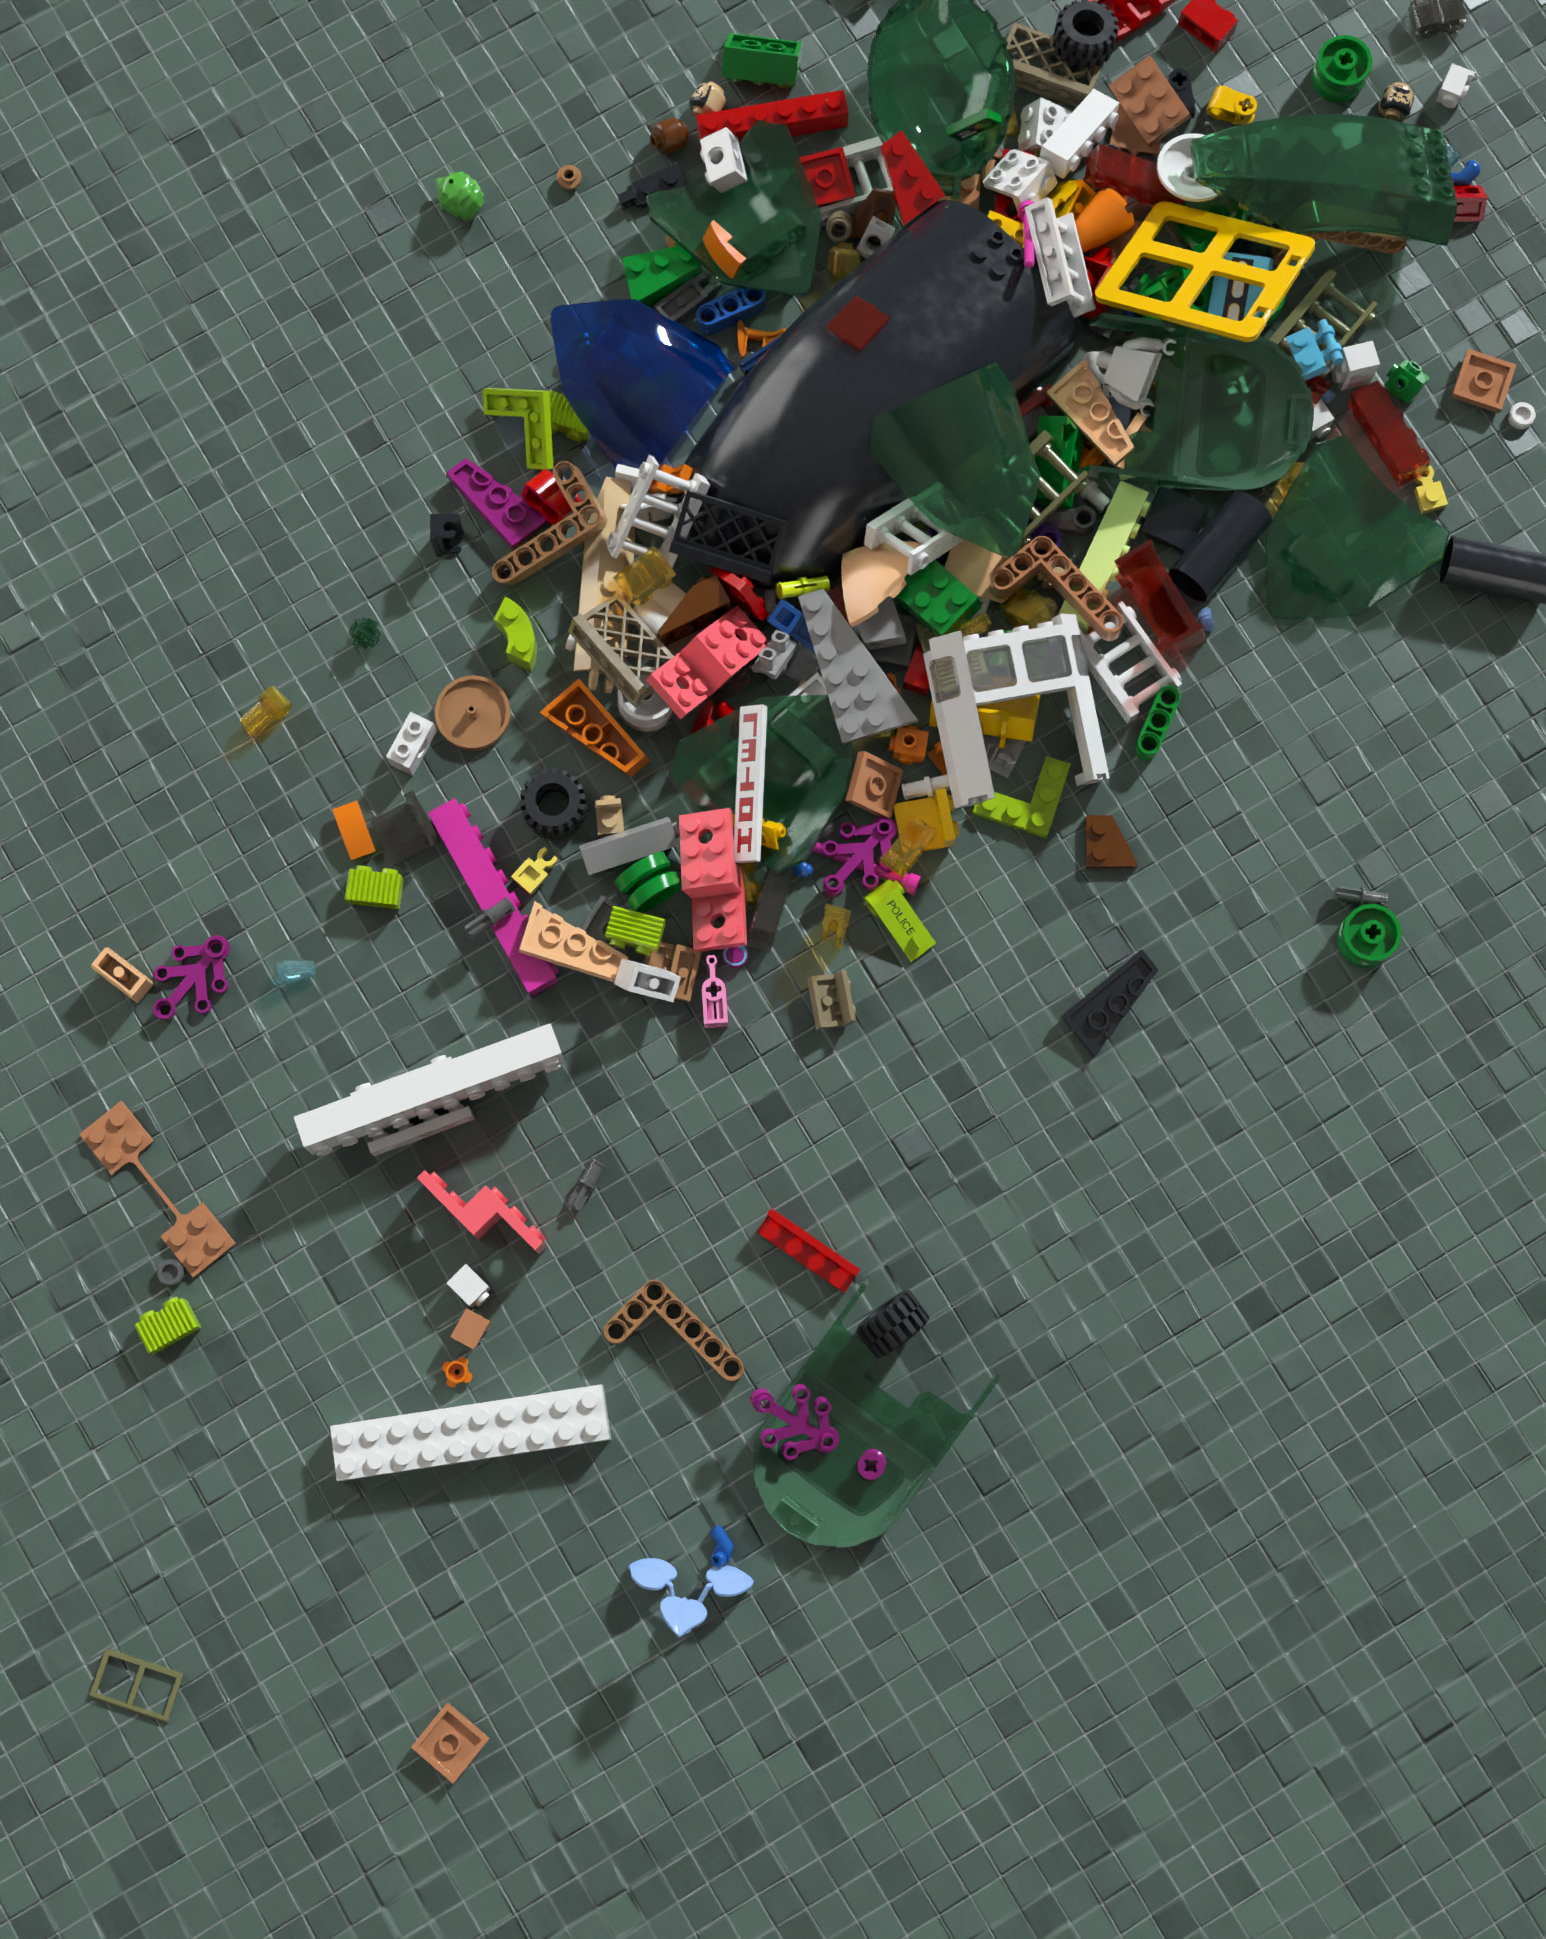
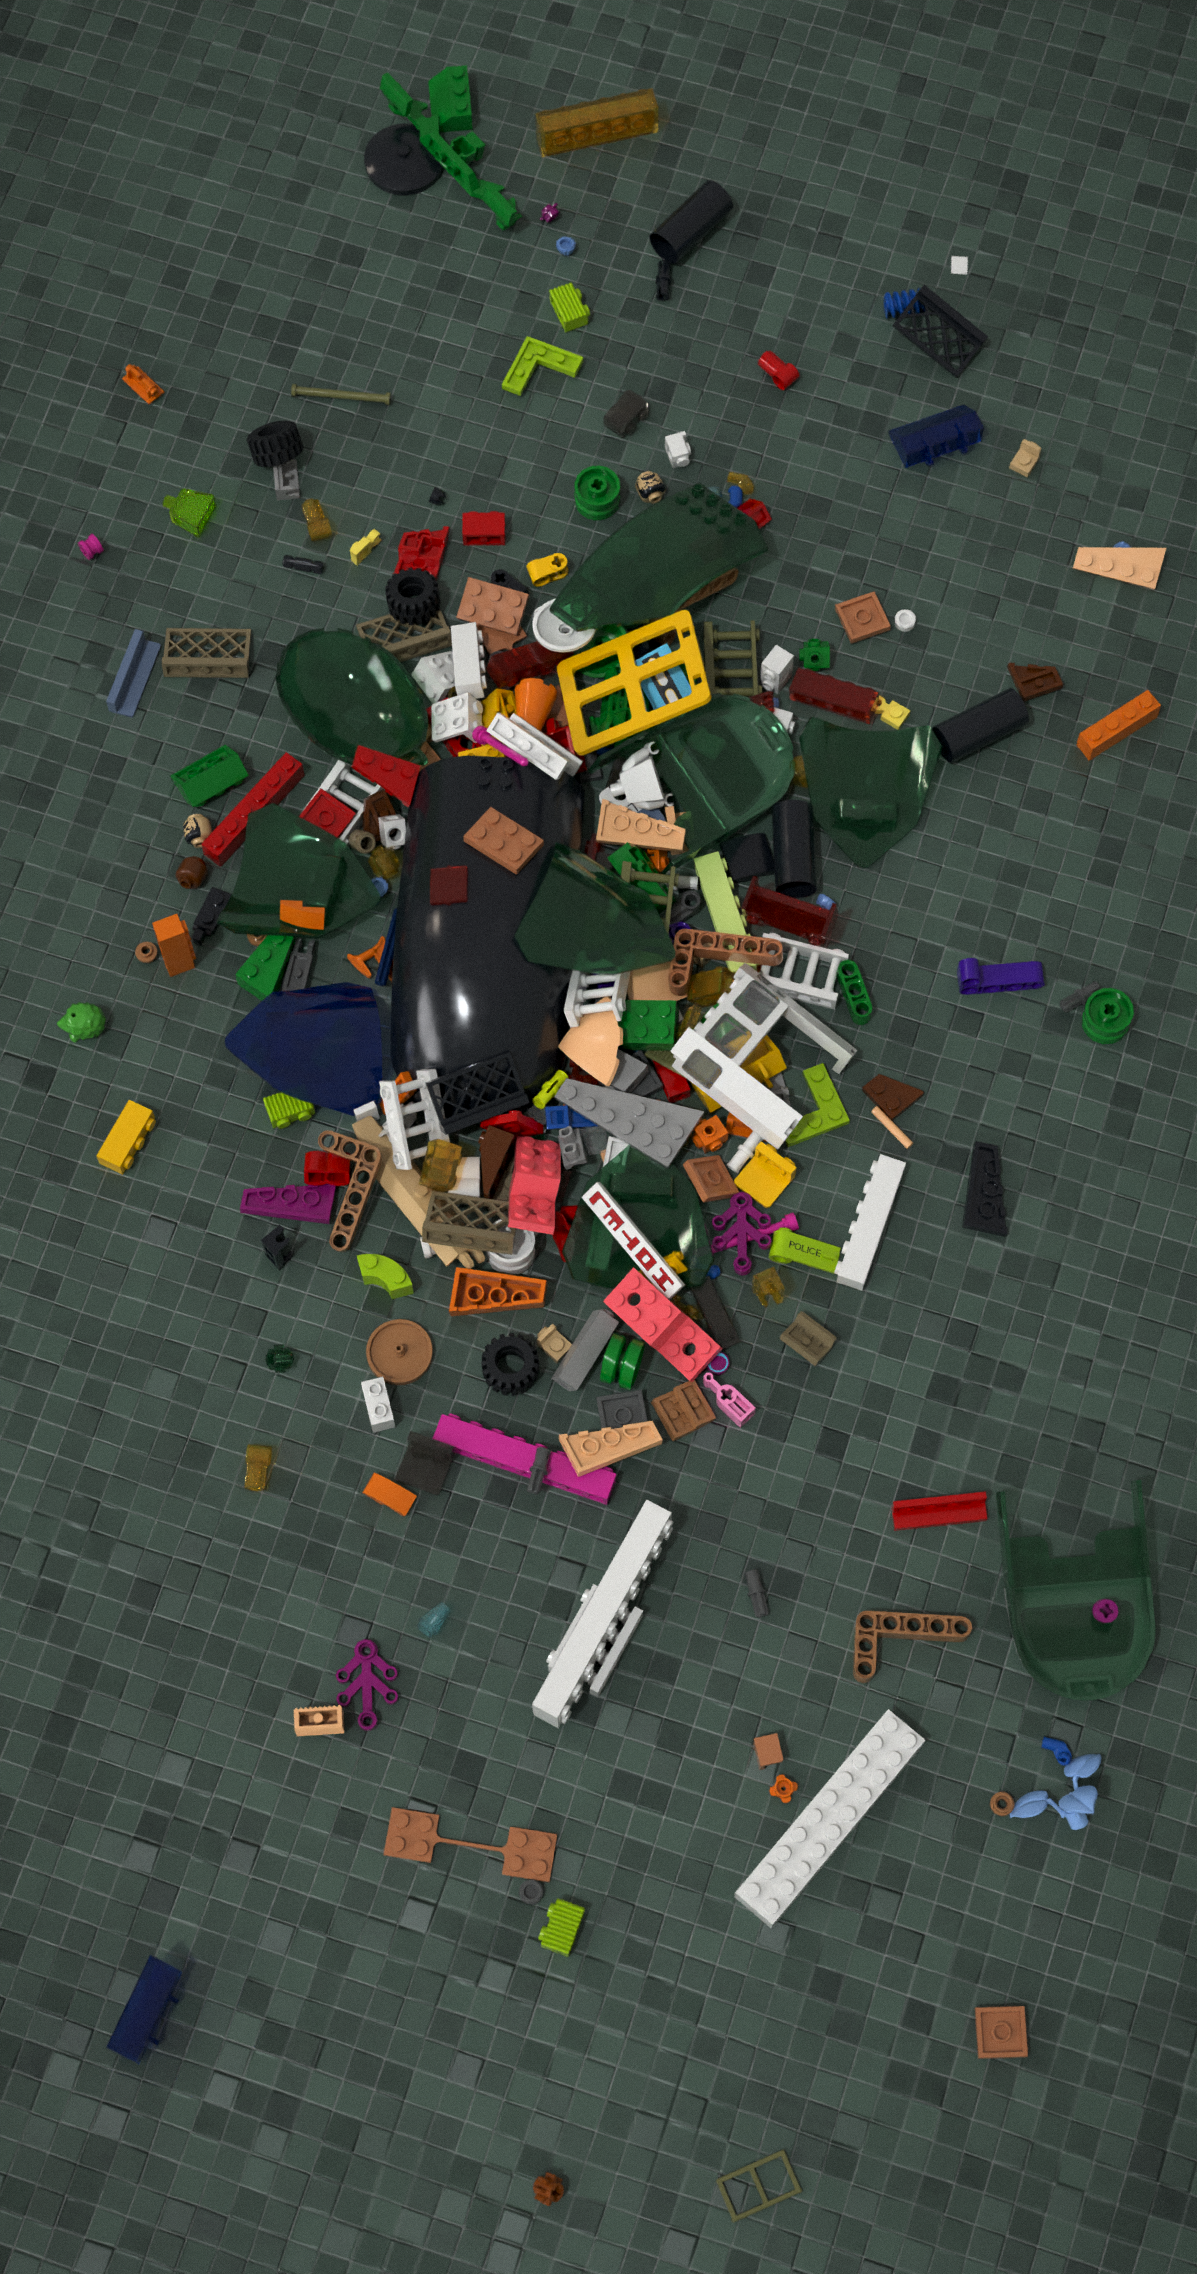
camera: 40 degrees left, 10 degrees down
lime brick [345,866,404,910] -> none
coral bracket [417,1170,547,1255] -> none
white brick [447,1264,491,1307] -> none
lime plate [482,388,553,470] -> none
light yellow plate [511,847,558,895] -> none
lime brick [605,906,666,956] -> none
white brick [614,959,681,1002] -> none
blue beam [696,283,765,335] -> none
white brick [700,127,747,193] -> none
magenta plant [750,1384,840,1460] -> none
black tyre [856,1290,930,1358] -> none
clear yellow hinge [880,818,938,878] -> none
green tile [945,108,1002,142] -> none
medium azure plate [1285,319,1344,381] -> none
none -> yellow brick [96,1100,156,1175]
none -> orange brick [152,914,196,977]
none -> medium blue piece [367,877,388,898]
none -> nougat plate [463,807,544,875]
none -> clear yellow arm [727,471,754,494]
none -> white brick [834,1154,906,1291]
none -> light nougat piece [871,1106,913,1149]
none -> dark purple beam [957,958,1045,995]
none -> medium nougat plate [990,1792,1014,1816]

